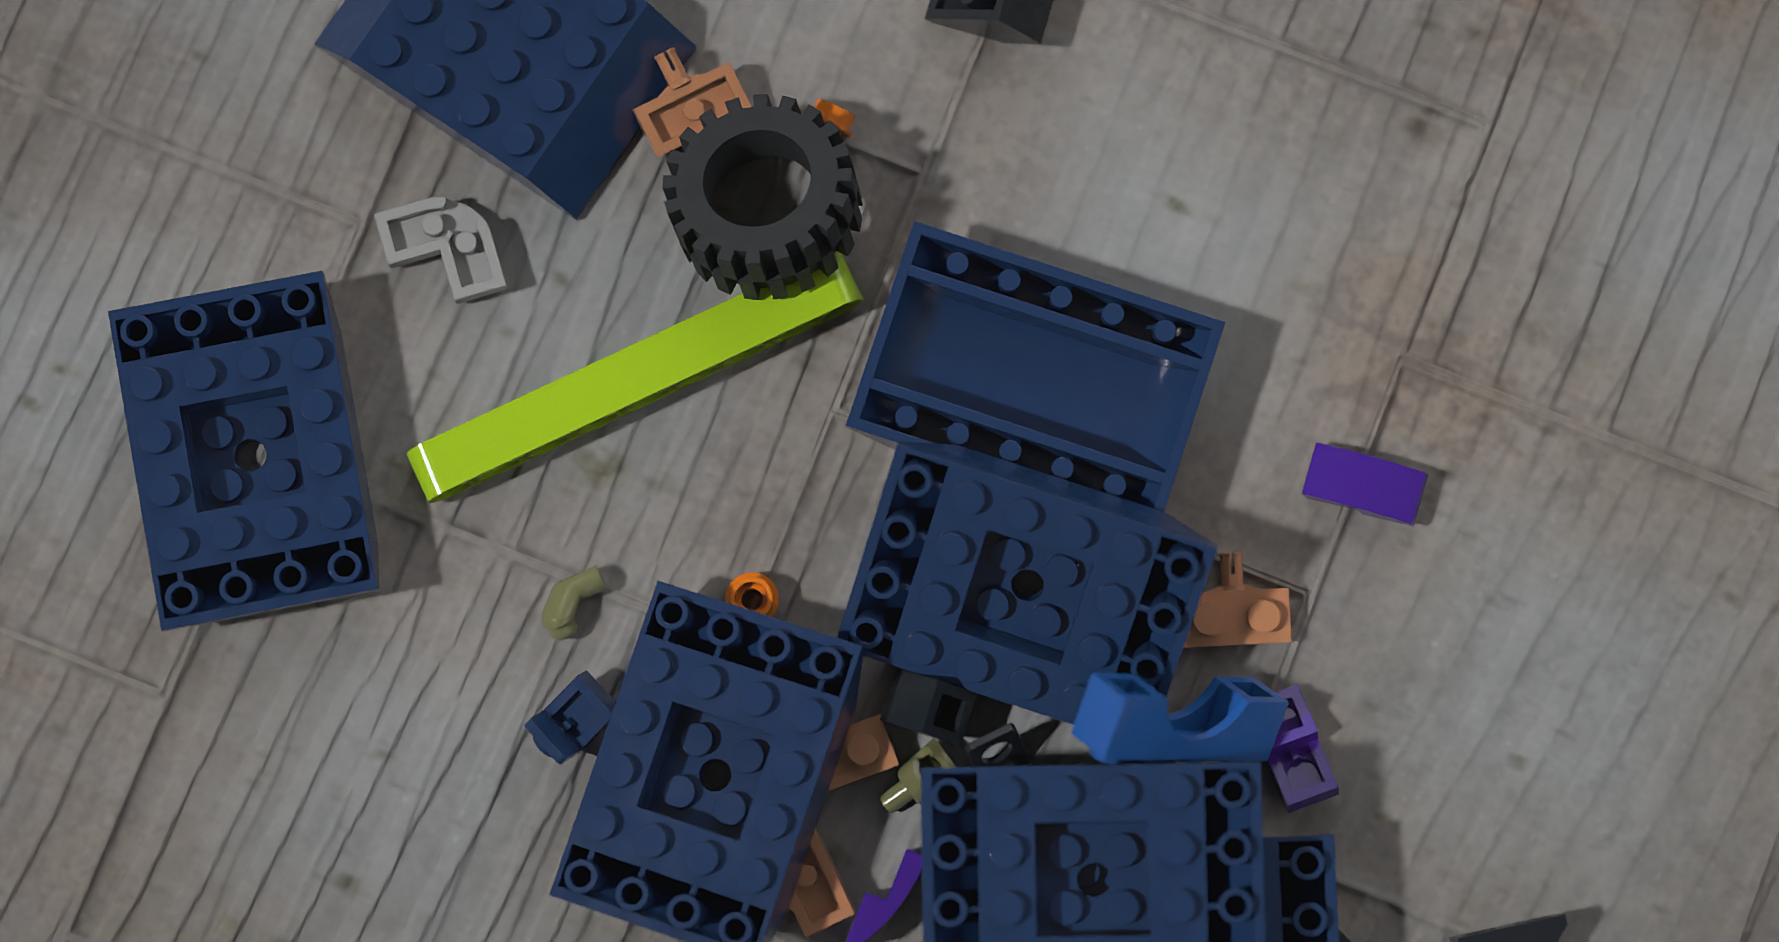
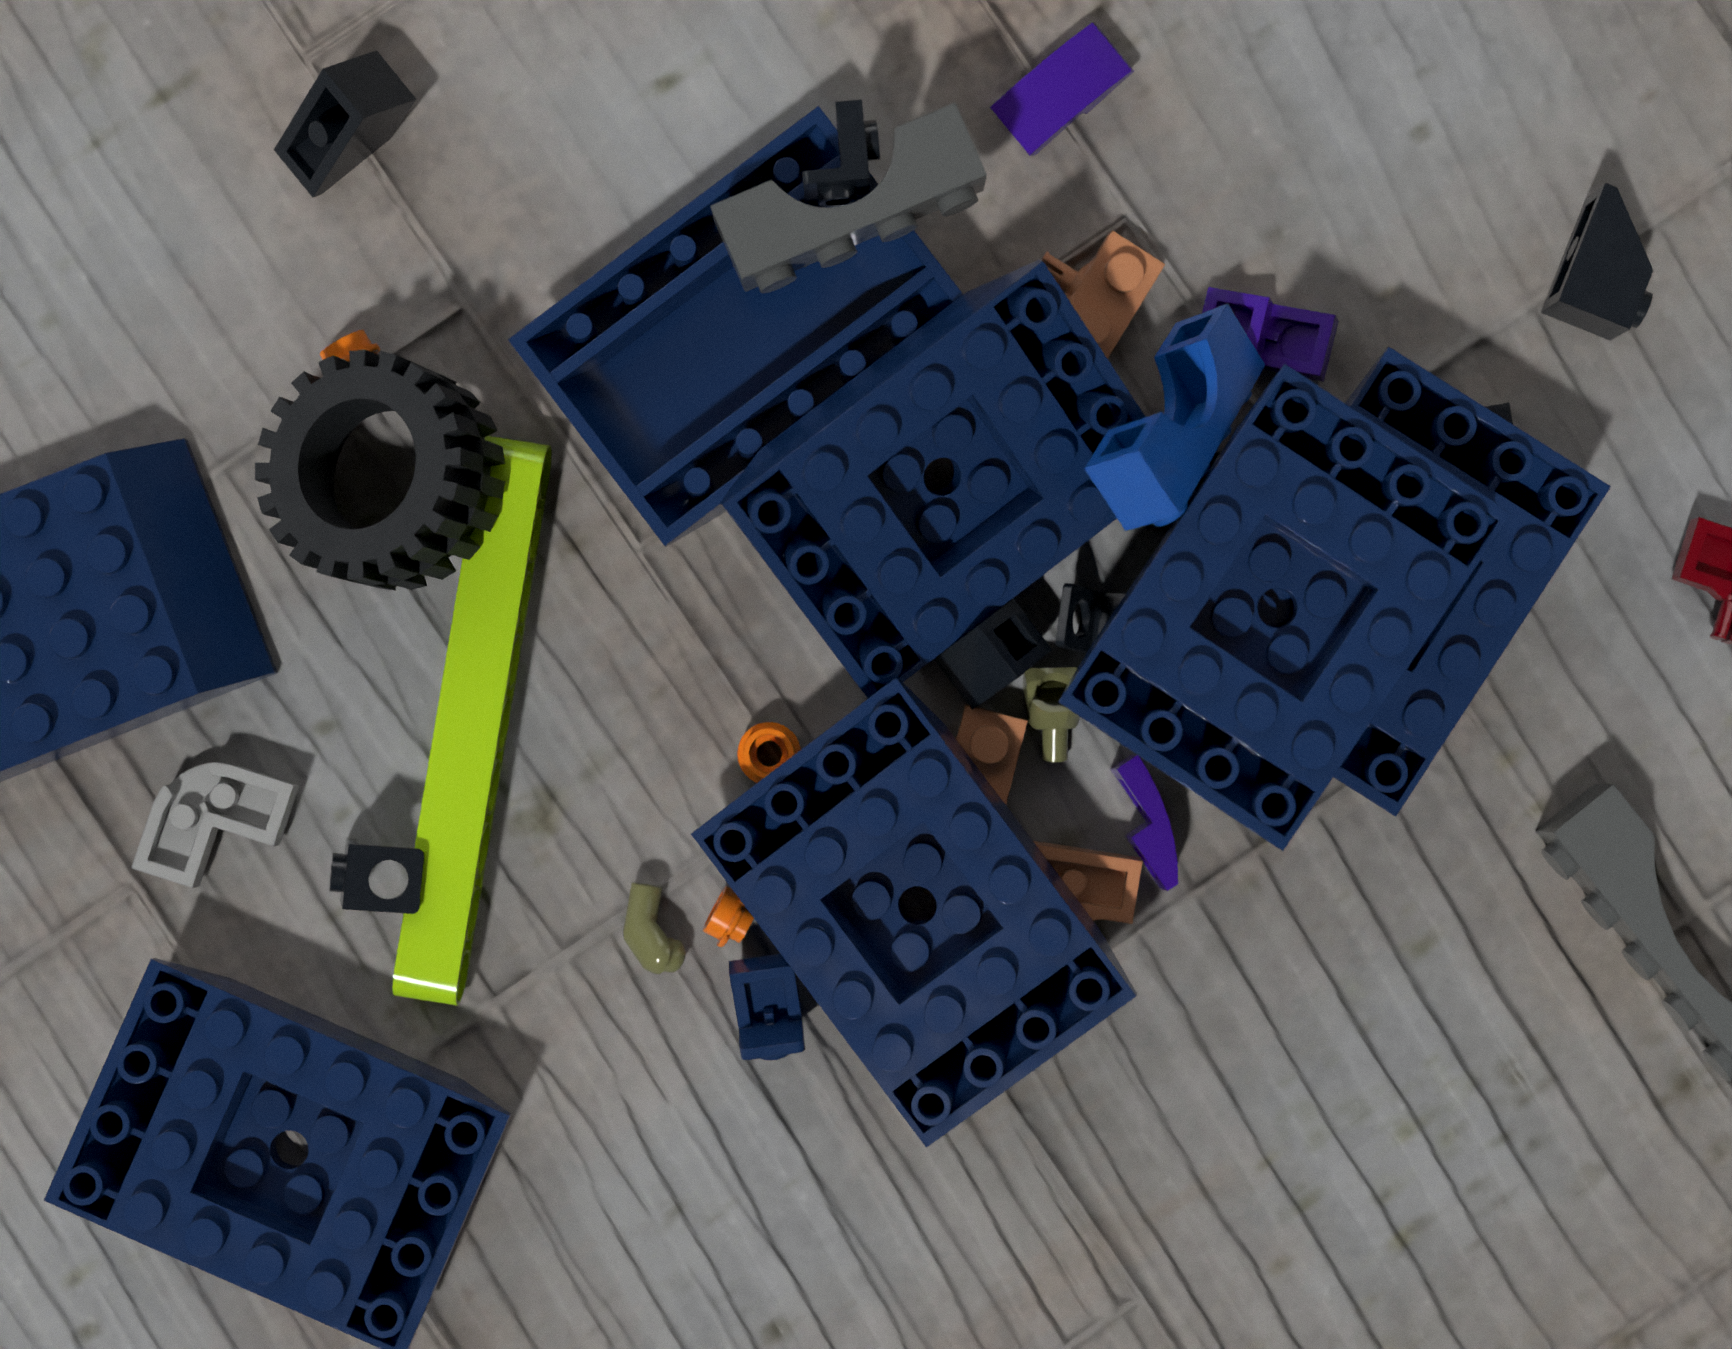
camera: 60 degrees left, 5 degrees up
nougat plate [633,47,752,158] -> none
none -> black bracket [329,838,424,914]
none -> orange plate [702,886,754,948]
none -> dark grey arch [710,102,987,294]
none -> black bracket [802,99,880,207]

